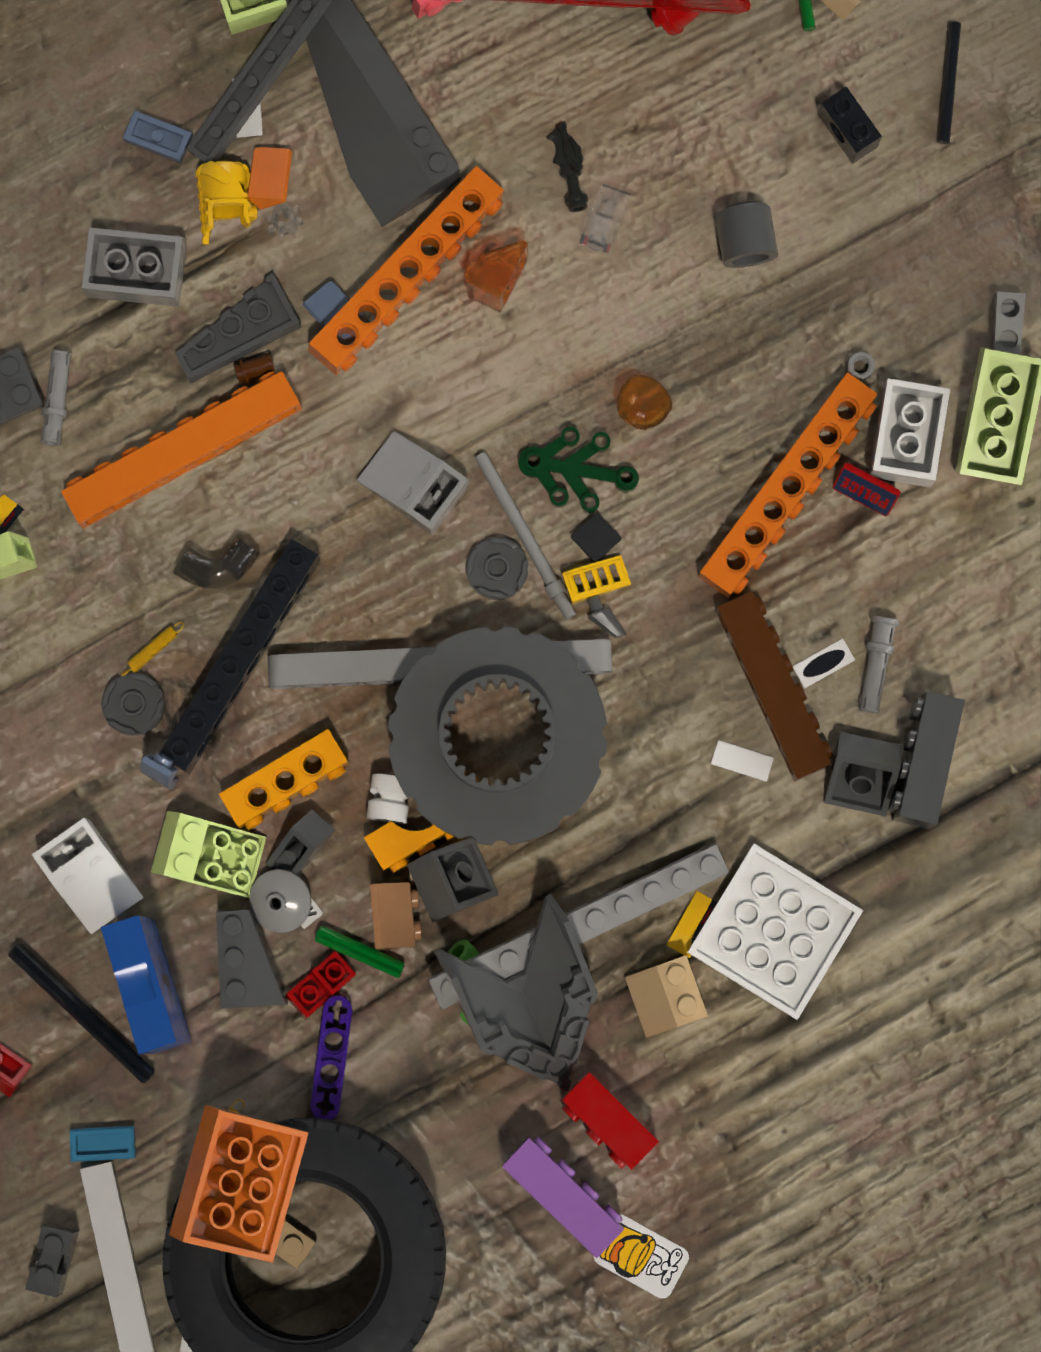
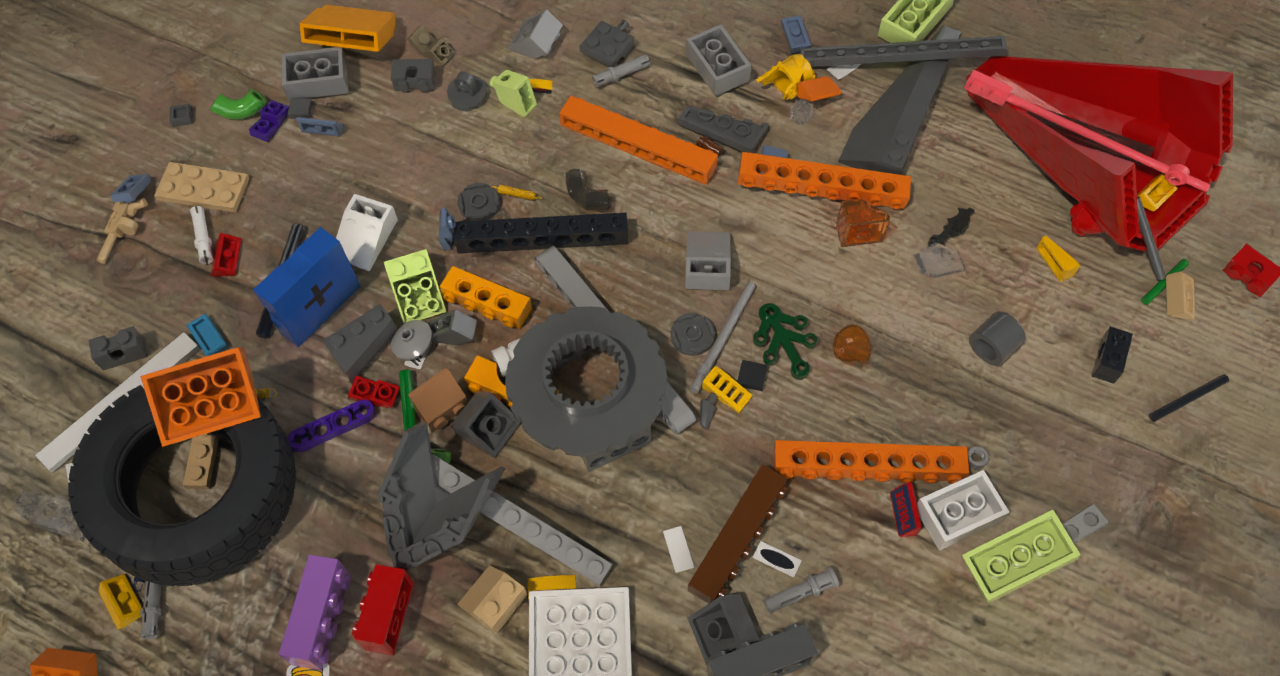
camera: 55 degrees right, 20 degrees down
none -> yellow slope [1036,235,1081,282]

